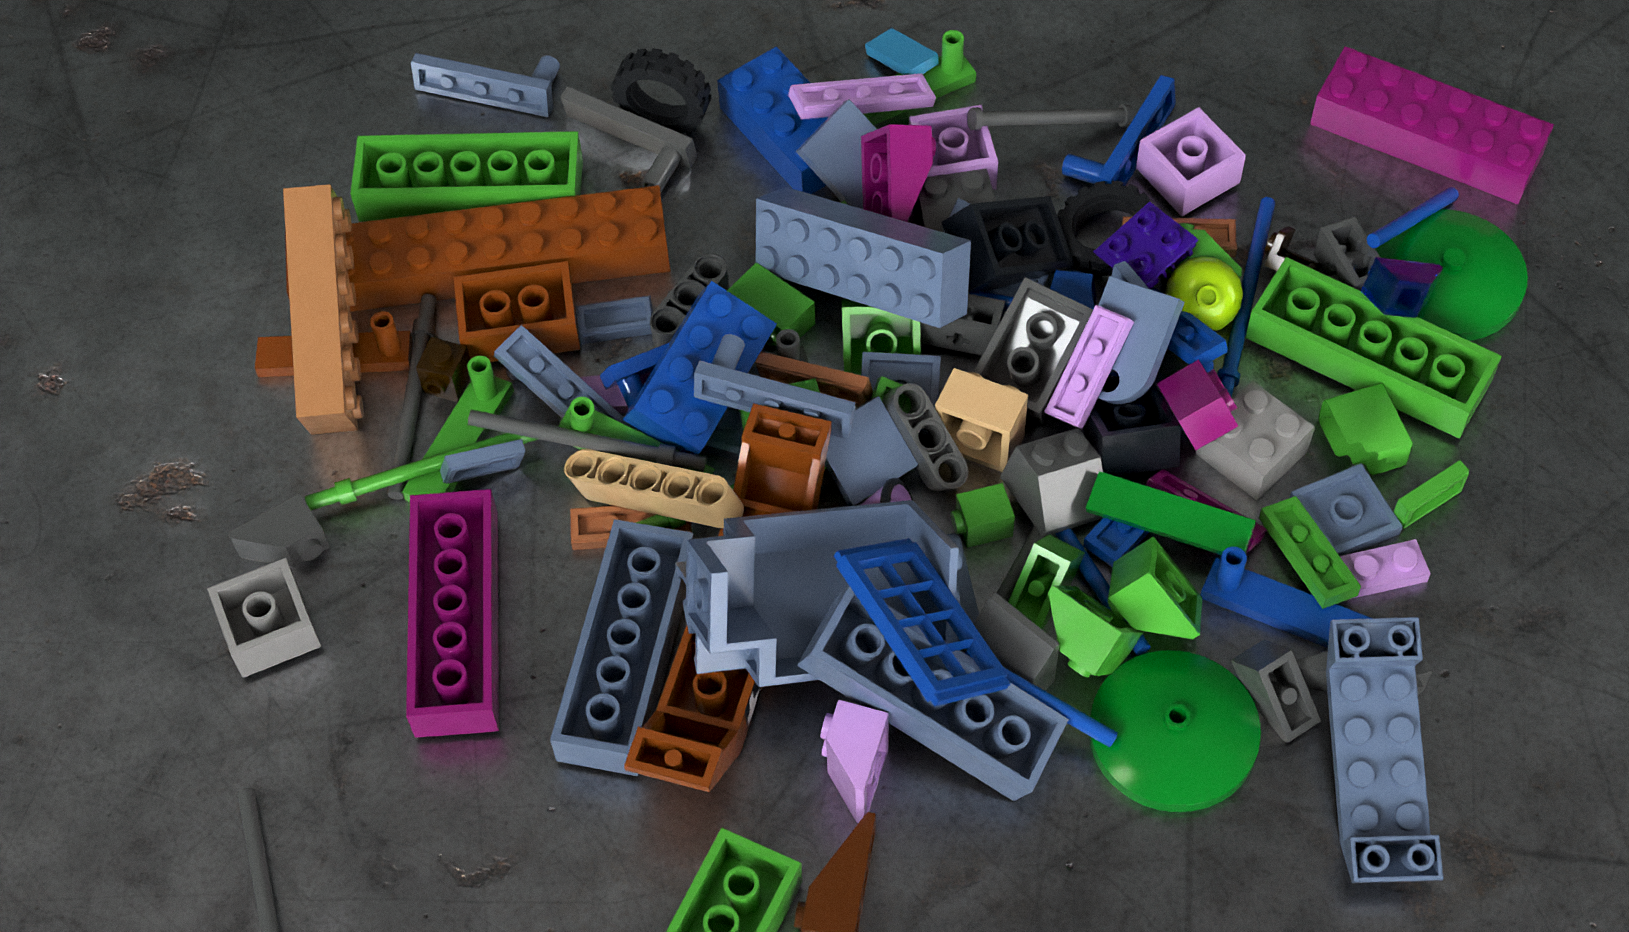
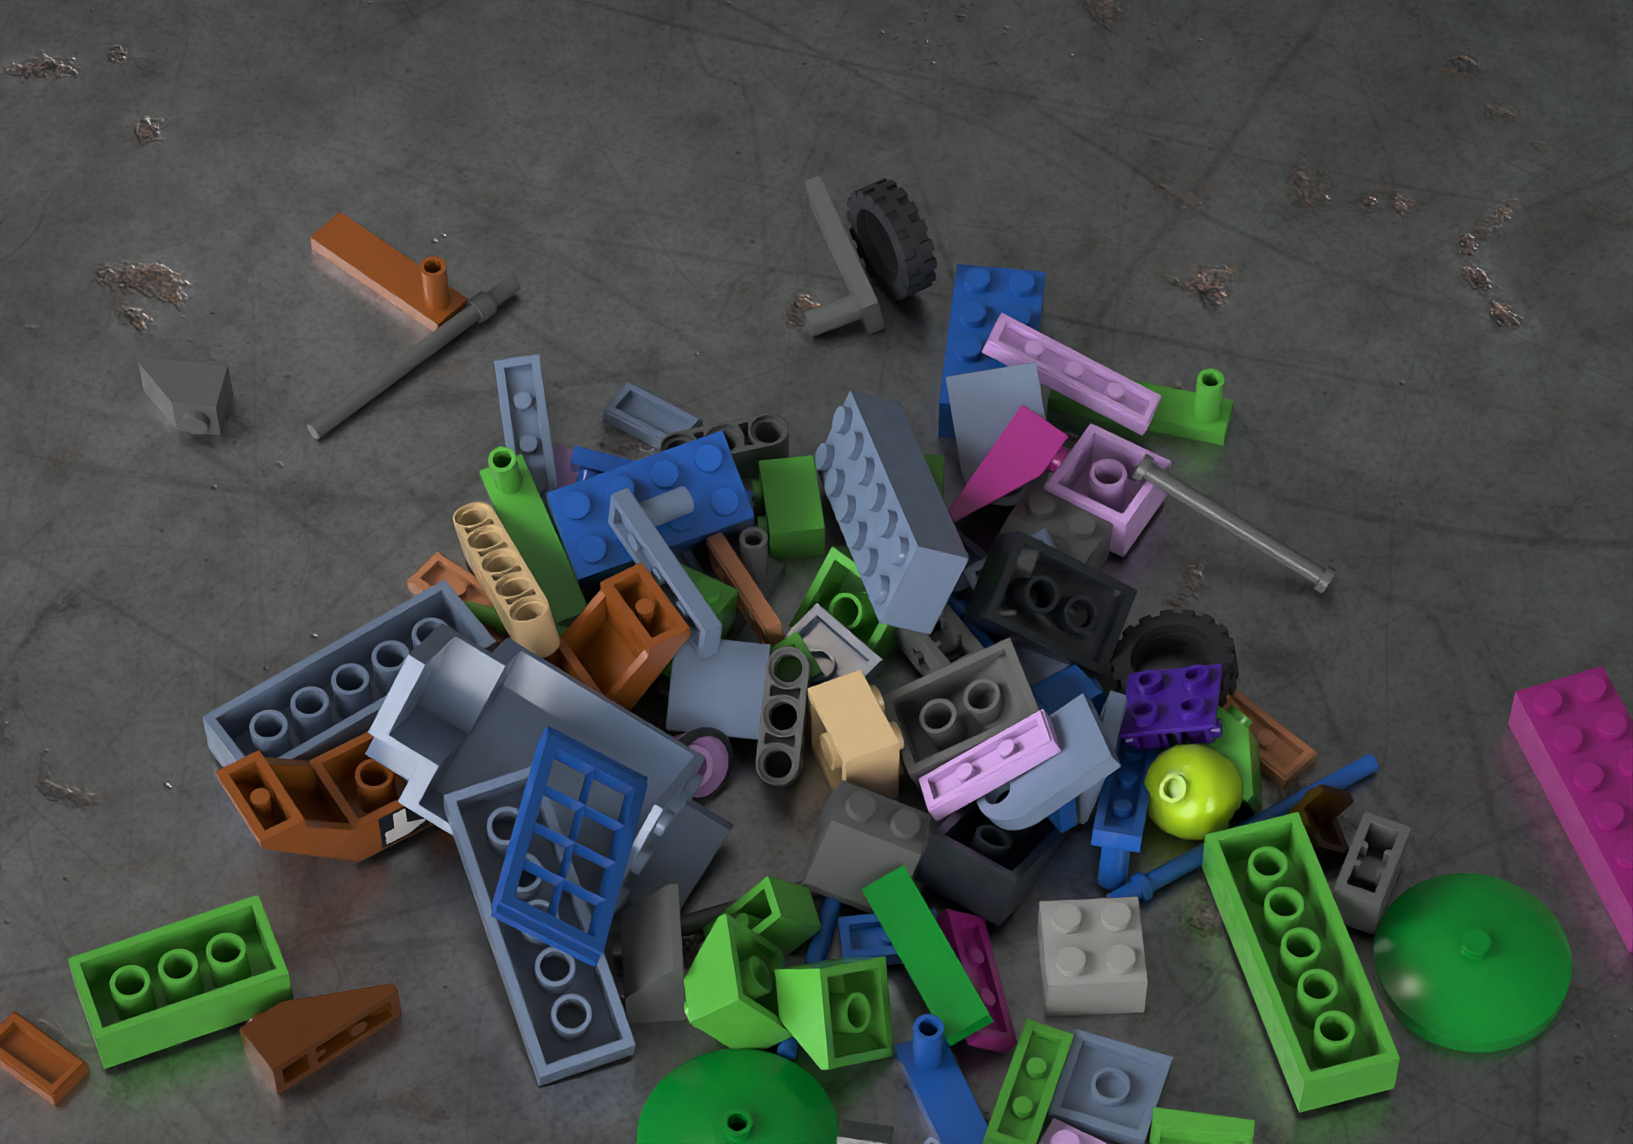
camera: 40 degrees right, 5 degrees down
light grey brick [207,558,321,678] -> none
medium nougat brick [283,184,363,435] -> none
dark orange brick [285,185,671,312] -> none
bright green bar [305,433,539,511] -> none
bright green brick [350,131,583,222] -> none
bright green piece [402,356,514,502] -> none
magenta brick [406,489,499,738] -> none
sand blue piece [411,53,560,117] -> none
dark brown brick [416,337,470,402] -> none
sand blue tile [440,439,526,484] -> none
dark orange brick [453,261,581,362] -> none
dark grey bar [468,409,707,472] -> none
lavender slope [821,700,889,823] -> none
dark azure tile [865,28,939,75] -> none
bright green brick [950,483,1015,548] -> none
blue bar [965,650,1118,748] -> none
blue piece [1062,75,1176,186] -> none
lavender brick [1136,107,1246,216] -> none
magenta brick [1157,359,1238,450] -> none
bright green piece [1319,383,1413,475] -> none
clear blue slope [1361,257,1443,318] -> none
blue bar [1366,187,1459,248] -> none

